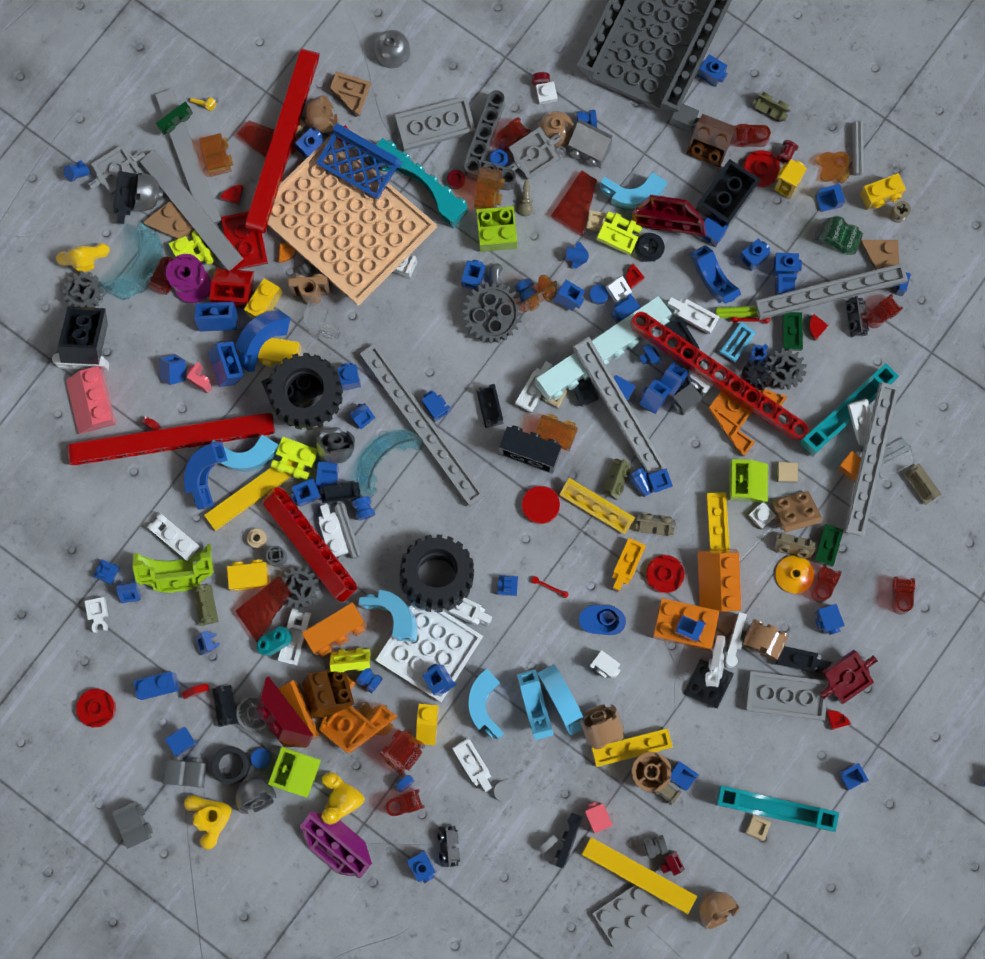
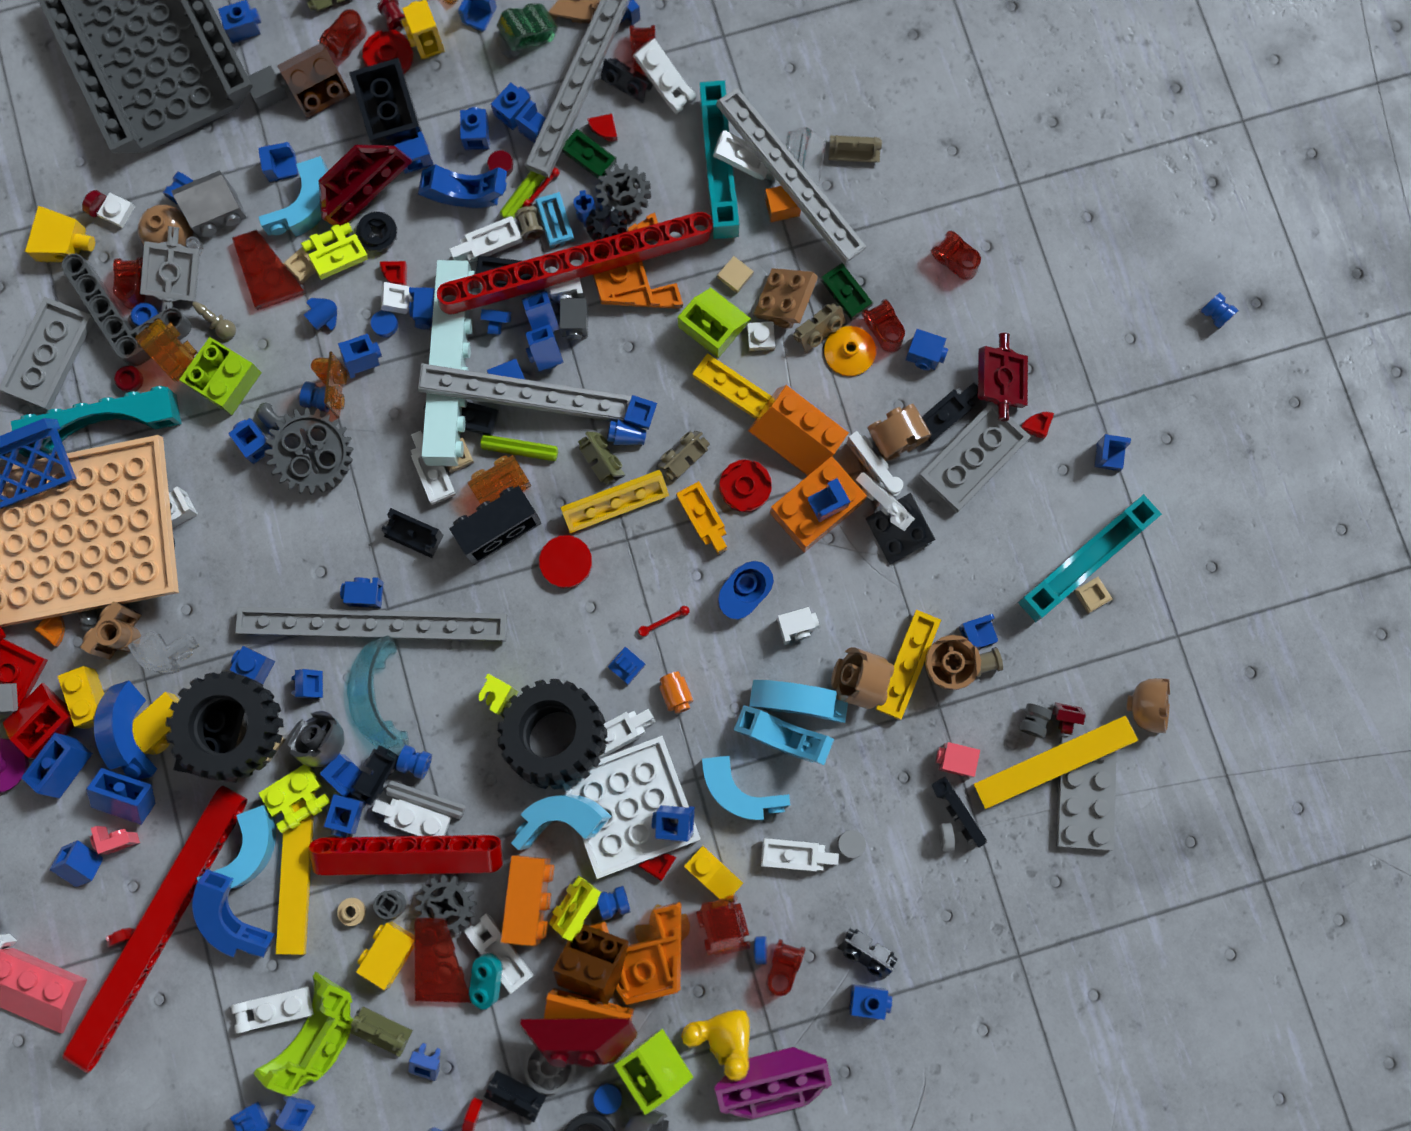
camera: 55 degrees left, 0 degrees up
none -> yellow torso [25,206,95,262]
none -> blue panel [258,142,299,182]
none -> neon yellow hinge [479,674,518,717]
none -> lime axle [480,435,558,461]
none -> dark red tile [487,150,514,177]
none -> dark tan bush [514,206,544,240]
none -> white plate [633,39,696,114]
none -> red tile [638,853,677,881]
none -> orange brick [659,671,694,714]

